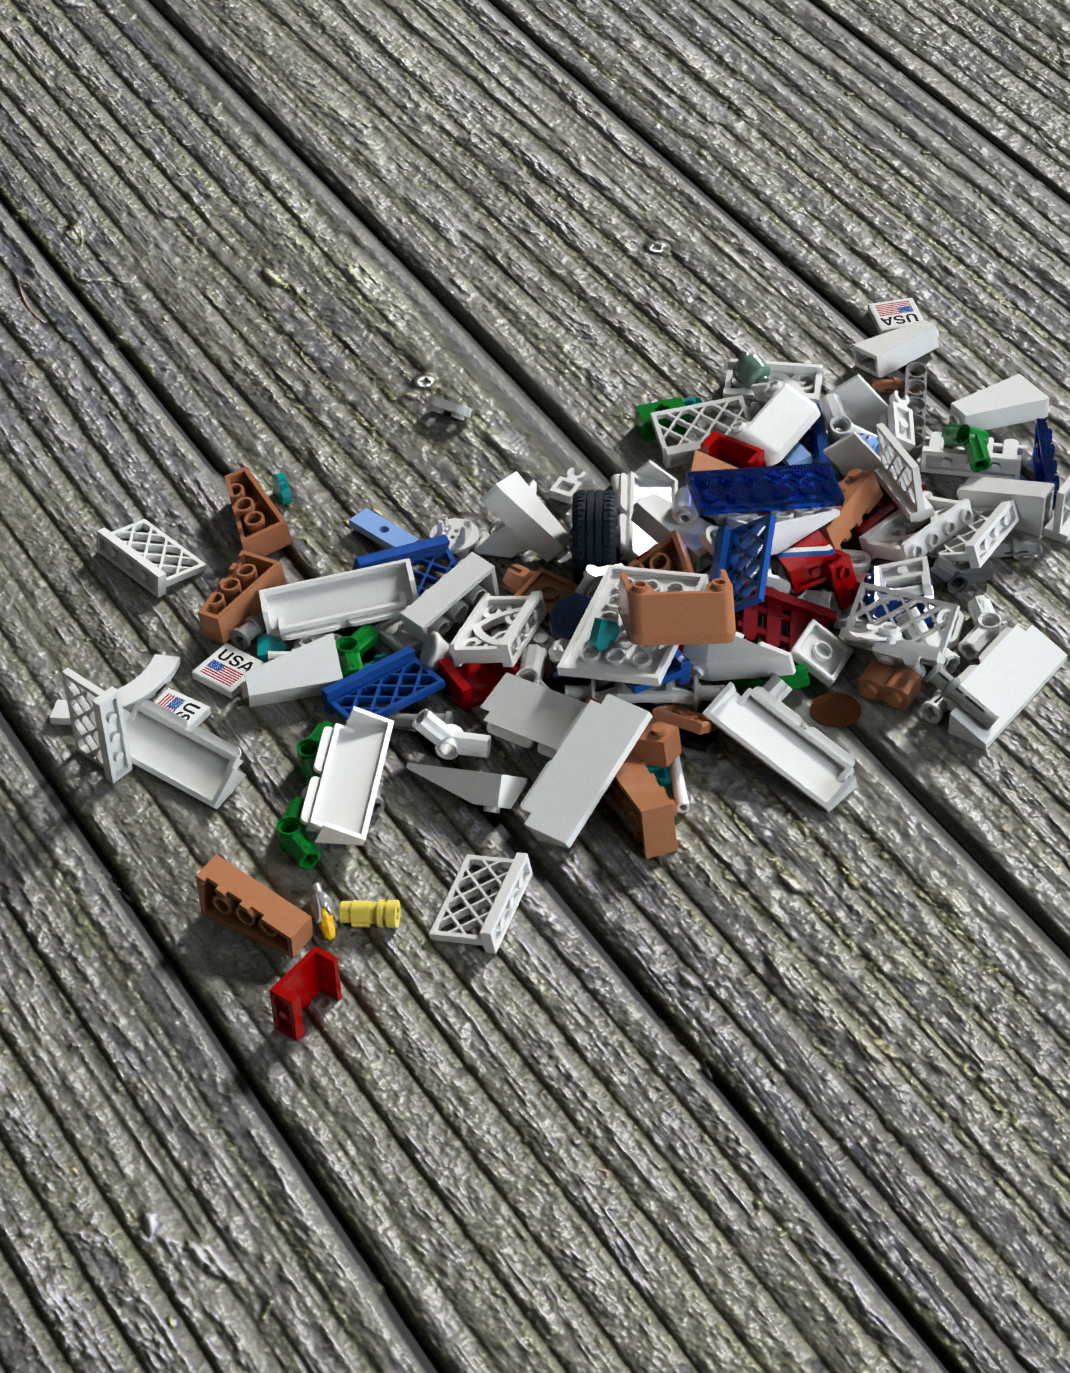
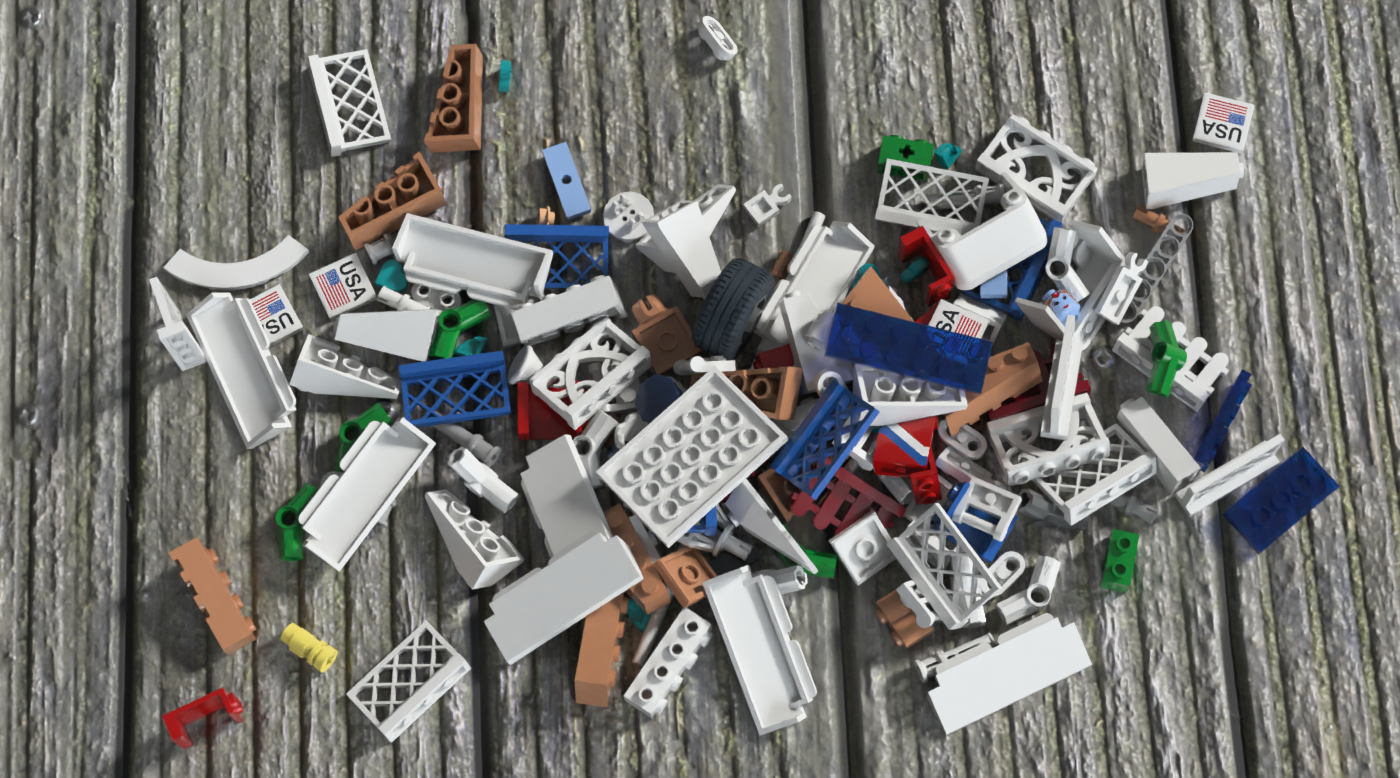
camera: 30 degrees right, 30 degrees up
light grey piece [310,883,337,940] -> none
teal tile [589,617,619,651] -> none
nougat windscreen [618,569,736,646] -> none
sand green head [735,353,771,388] -> none
reddish brown sticker [810,692,861,727] -> none
white plate [849,624,902,645] -> none
light grey pin [924,662,999,730] -> none
white slope [949,374,1050,430] -> none
none -> white wedge [289,334,401,399]
none -> white brick [624,608,713,718]
none -> green brick [1099,529,1140,593]

